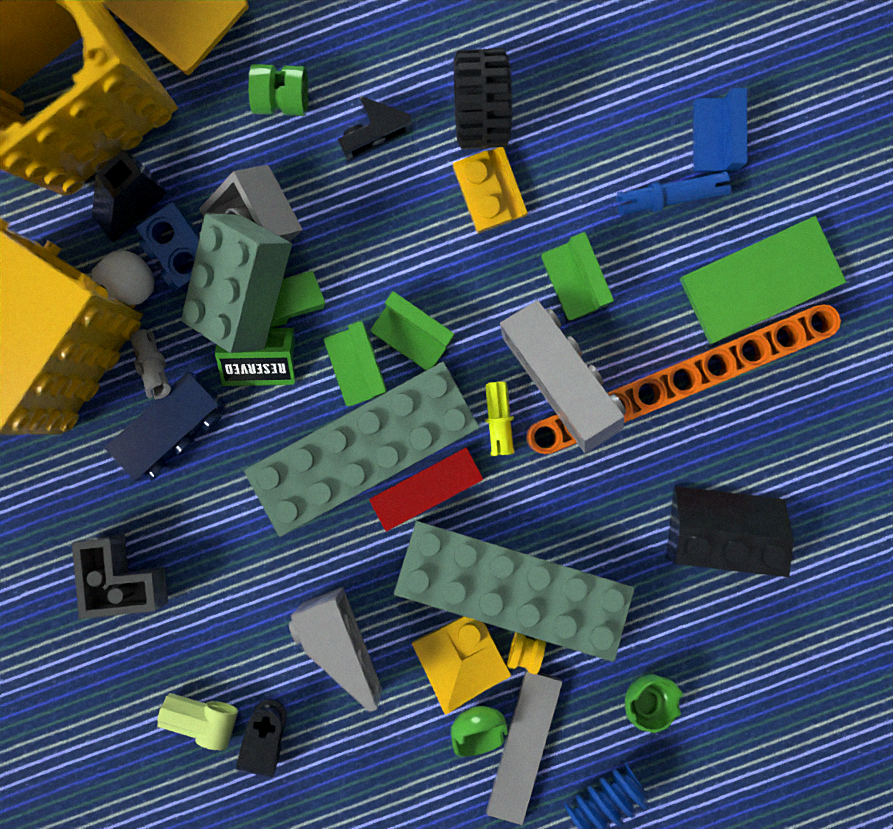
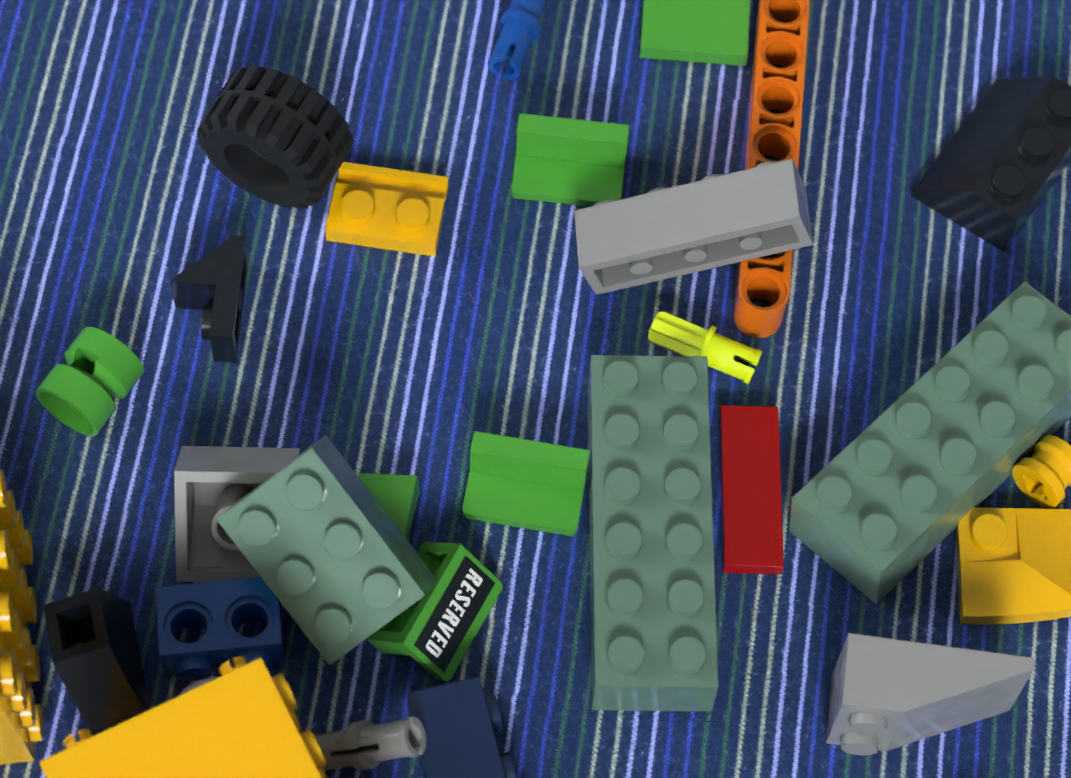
camera: 70 degrees left, 25 degrees down
bright green panel [371,291,455,370] -> none

